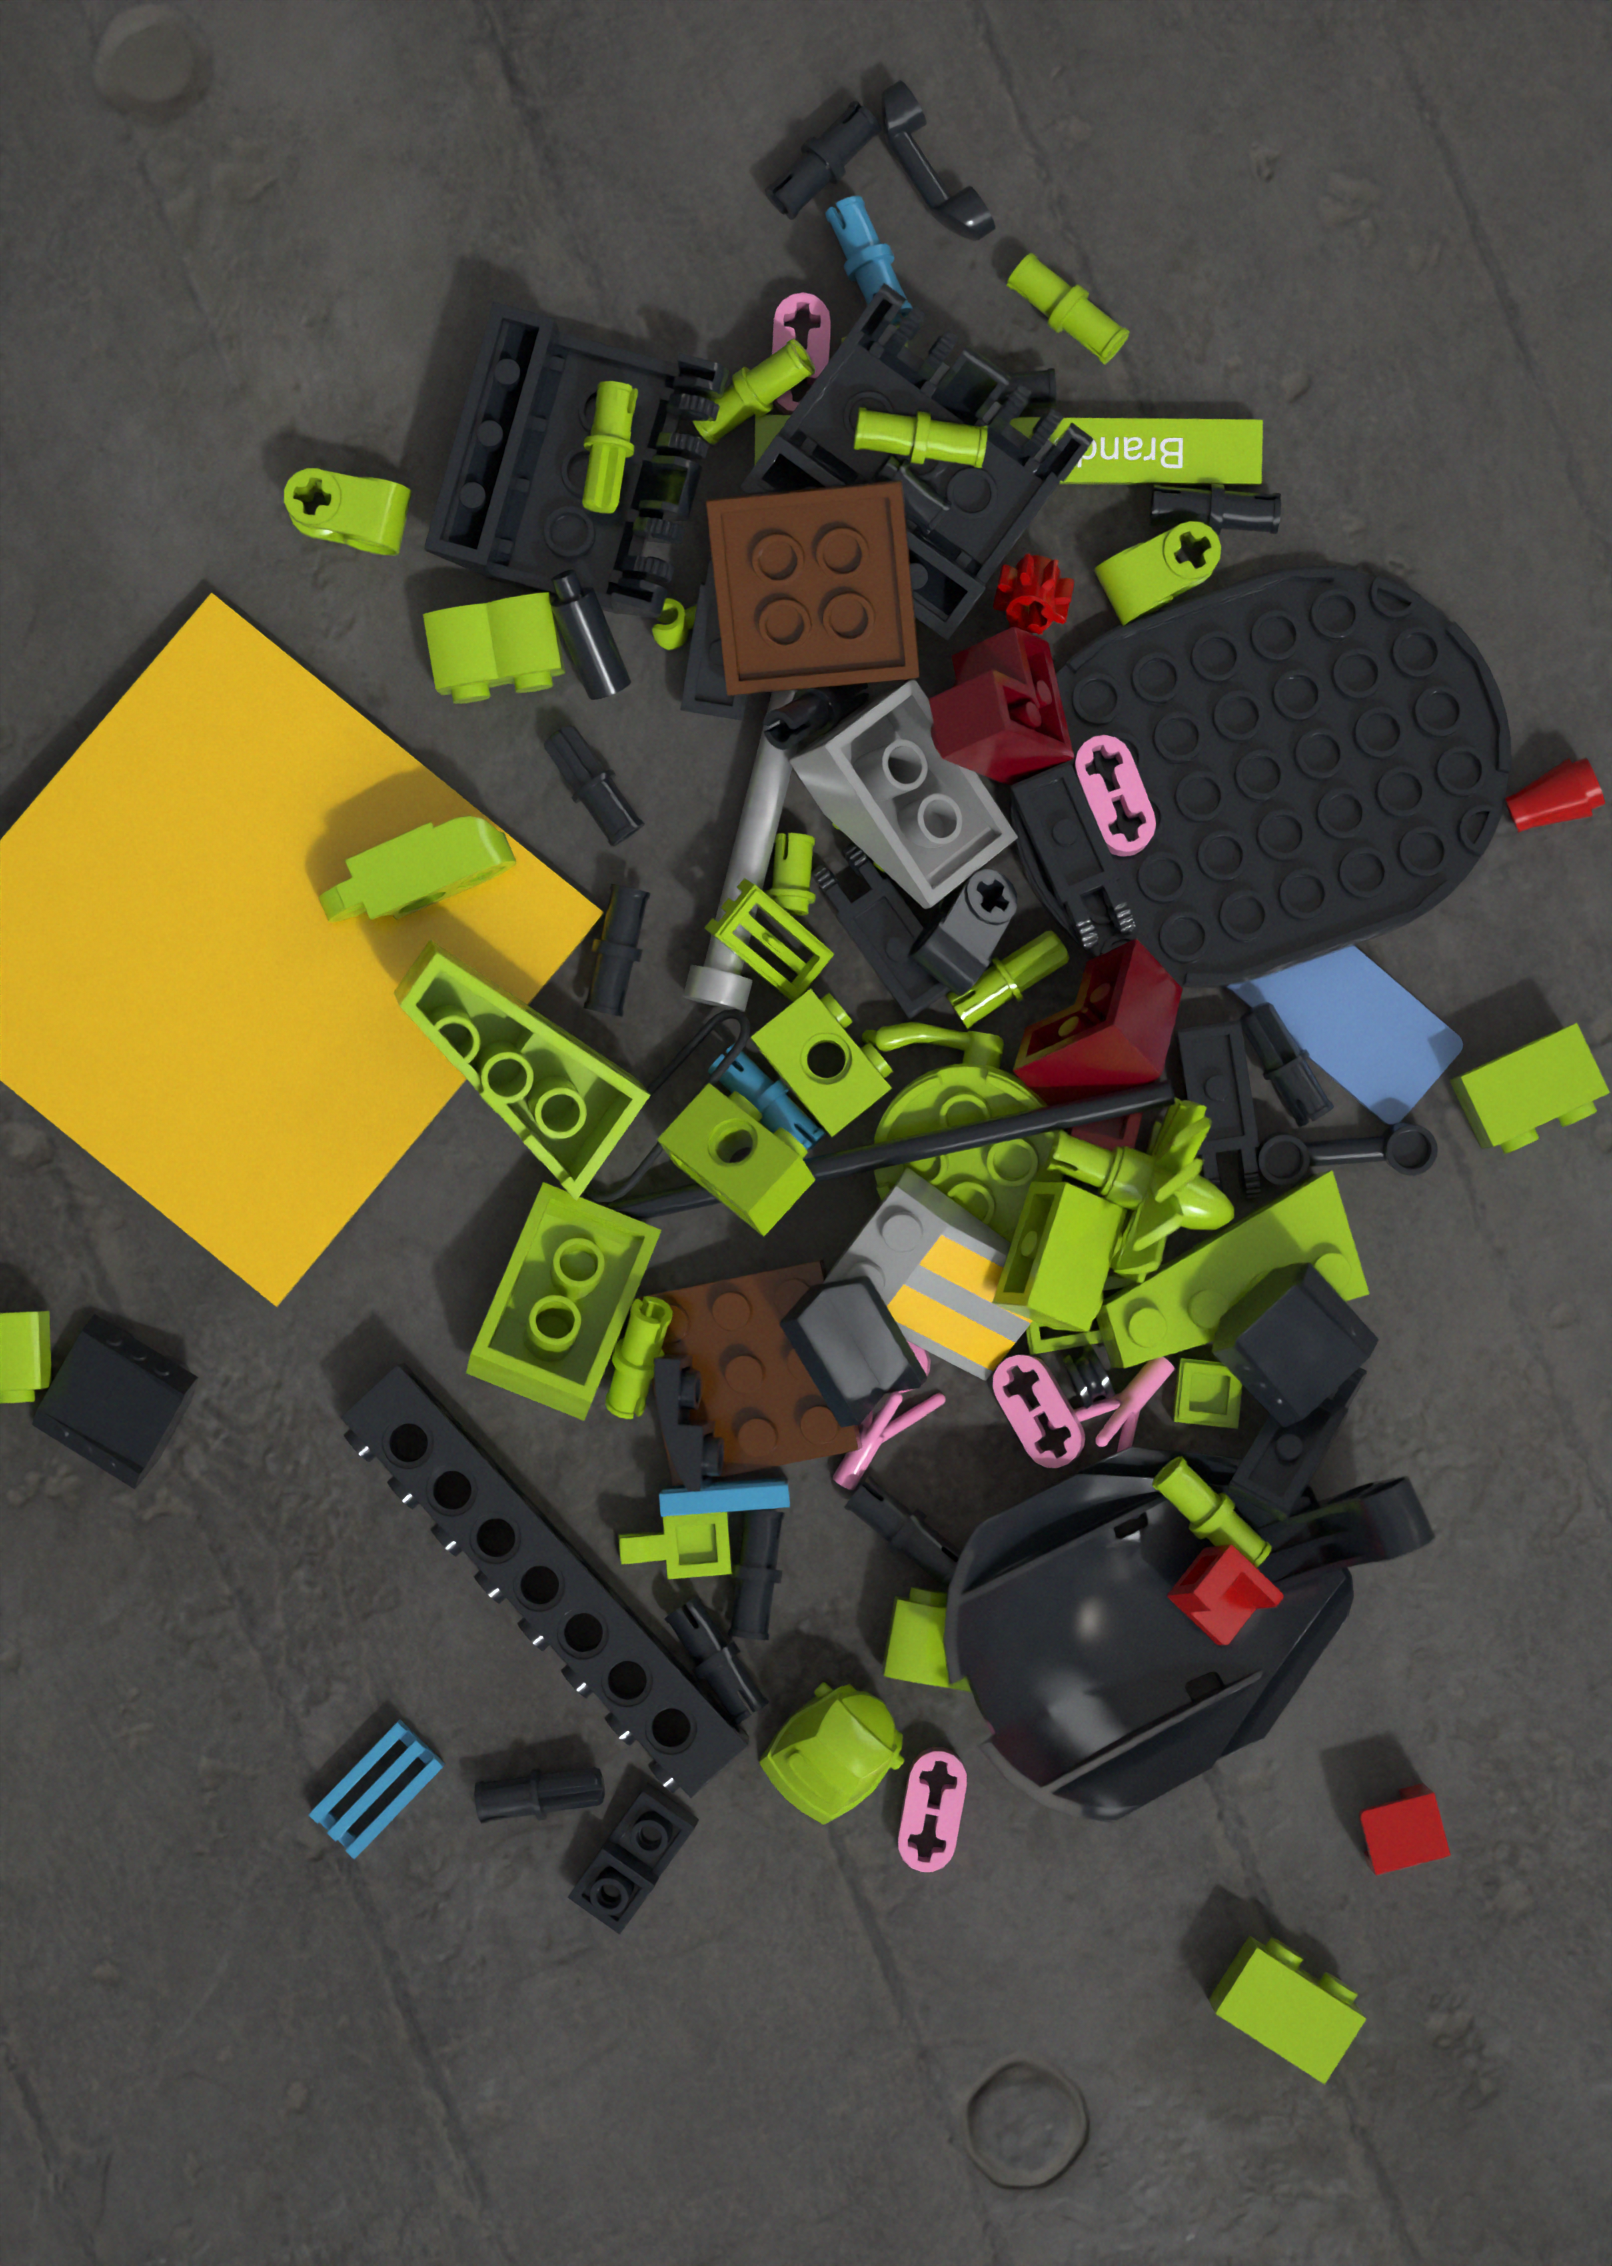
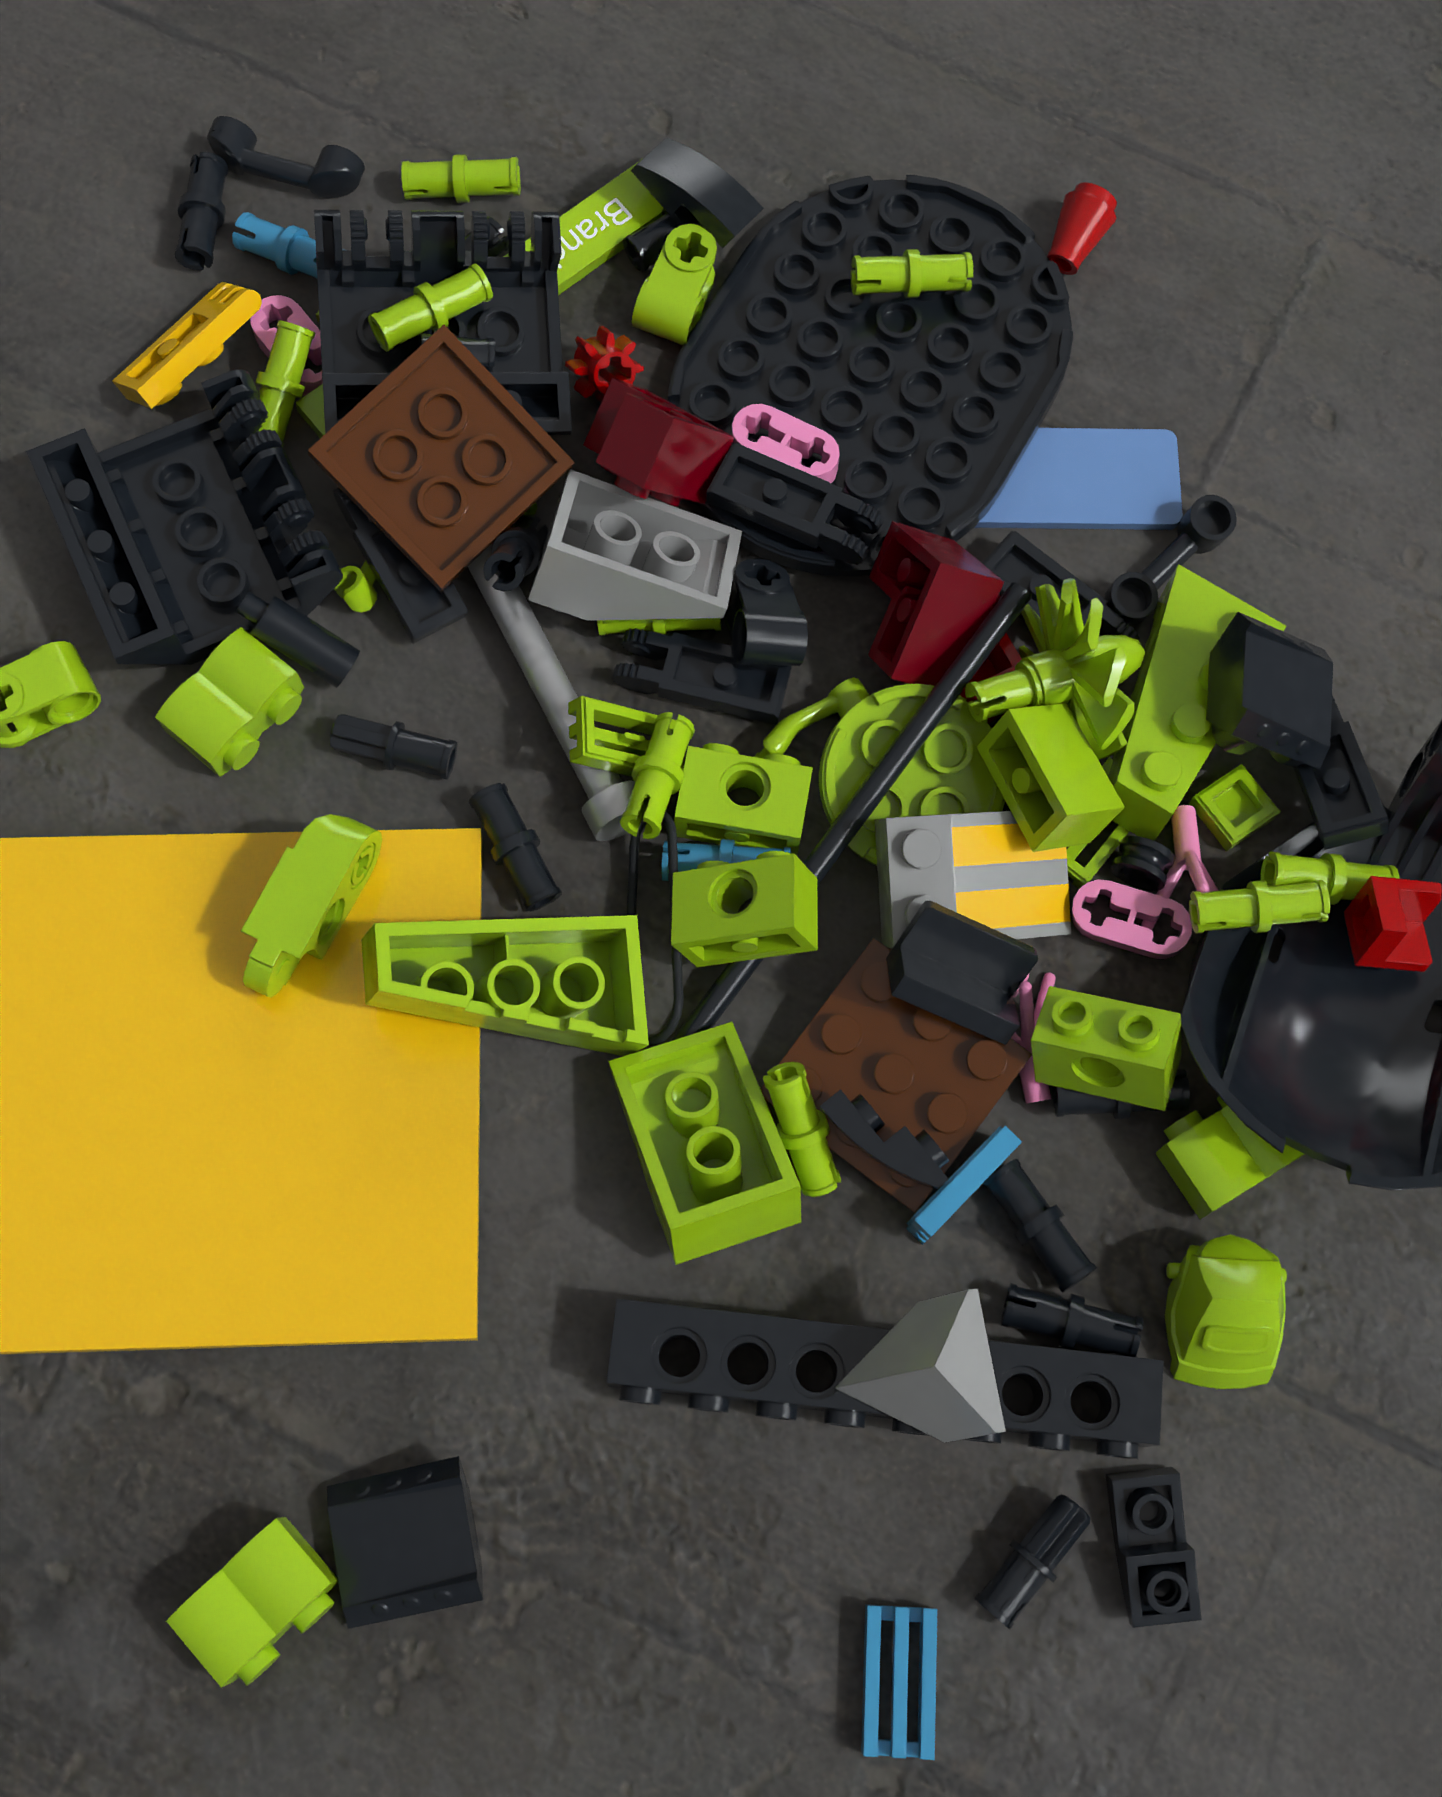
camera: 50 degrees left, 15 degrees down
lime axle [582,381,638,514] -> none
lime plate [618,1512,732,1579] -> none
lime pin [765,833,816,916] -> none
bright pink beam [898,1747,967,1872] -> none
lime axle [946,931,1070,1029] -> none
black axle [1240,1002,1334,1127] -> none
lime brick [1449,1023,1610,1154] -> none
none -> yellow hinge [112,282,262,409]
none -> lime pin [620,712,695,839]
none -> black slope [631,138,764,248]
none -> light grey slope [835,1289,1006,1443]
none -> lime pin [851,249,973,298]
none -> lime brick [1031,986,1181,1111]
none -> lime pin [1189,880,1330,934]

